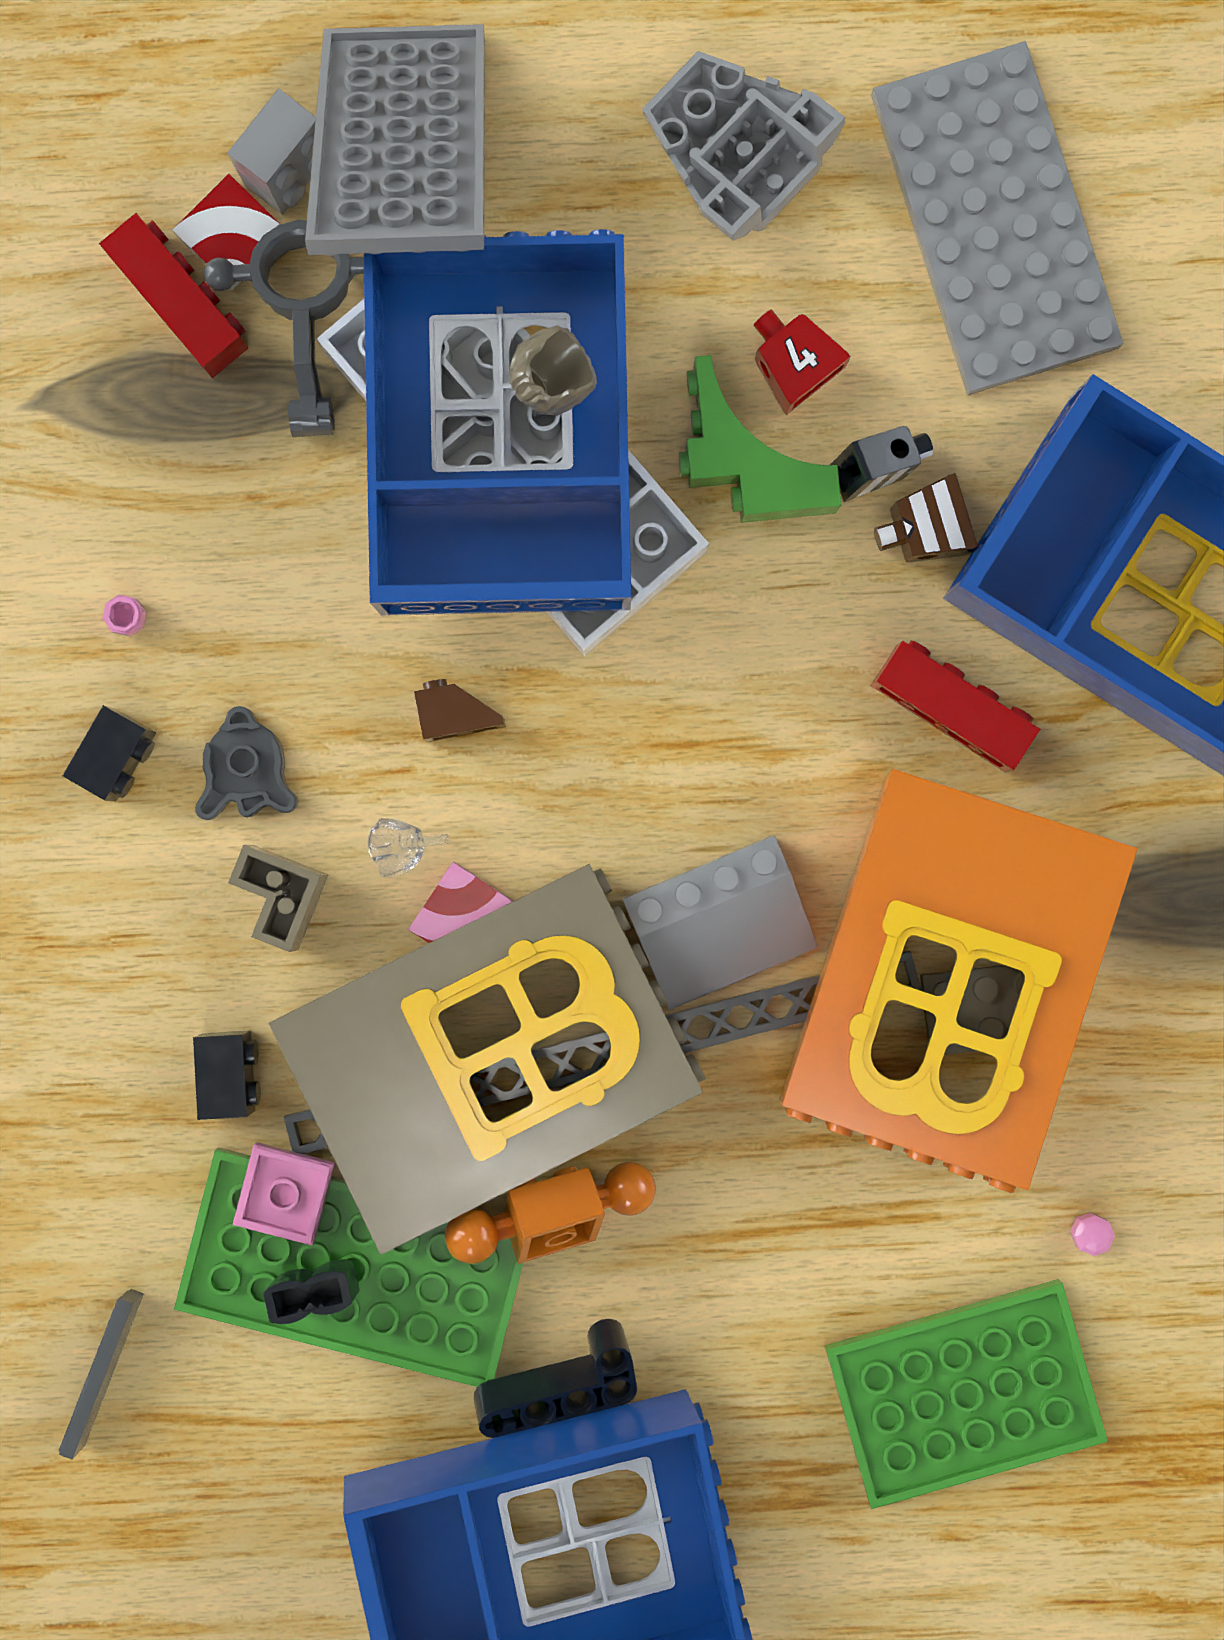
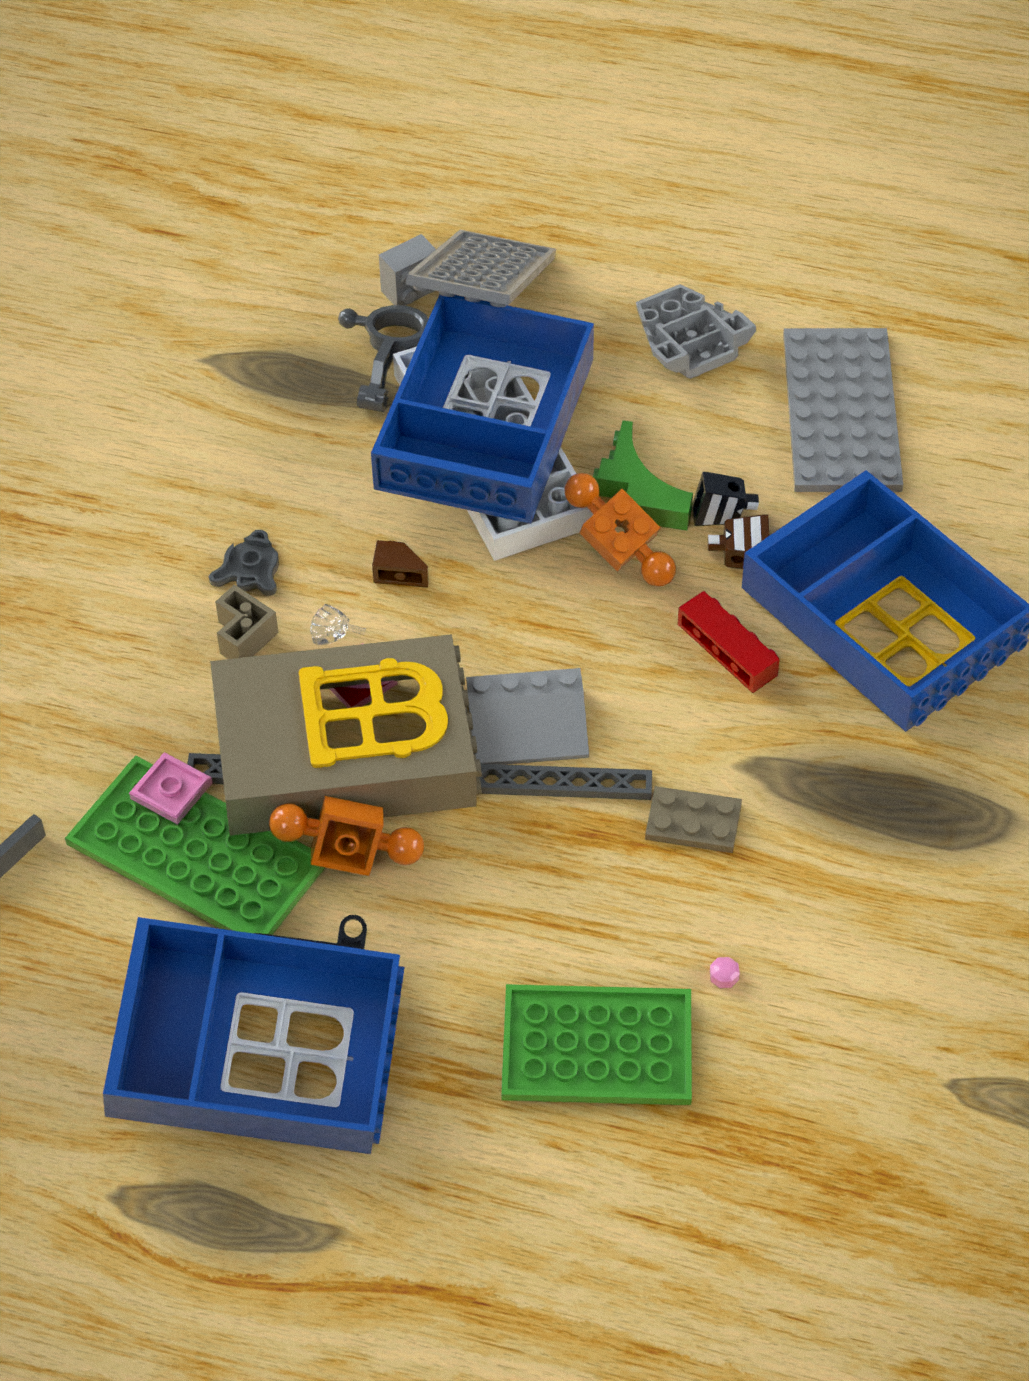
camera: 20 degrees right, 35 degrees down
black brick [62,705,157,802] -> none
red brick [99,213,248,378] -> none
bright pink tile [103,595,147,636] -> none
tile [172,173,280,290] -> none
black brick [193,1030,261,1120] -> none
black brick [263,1260,359,1324] -> none
dark tan hair [509,325,597,416] -> none
red torso [753,309,851,415] -> none
orange panel [779,769,1138,1193] -> none
none -> orange brick [564,473,676,587]

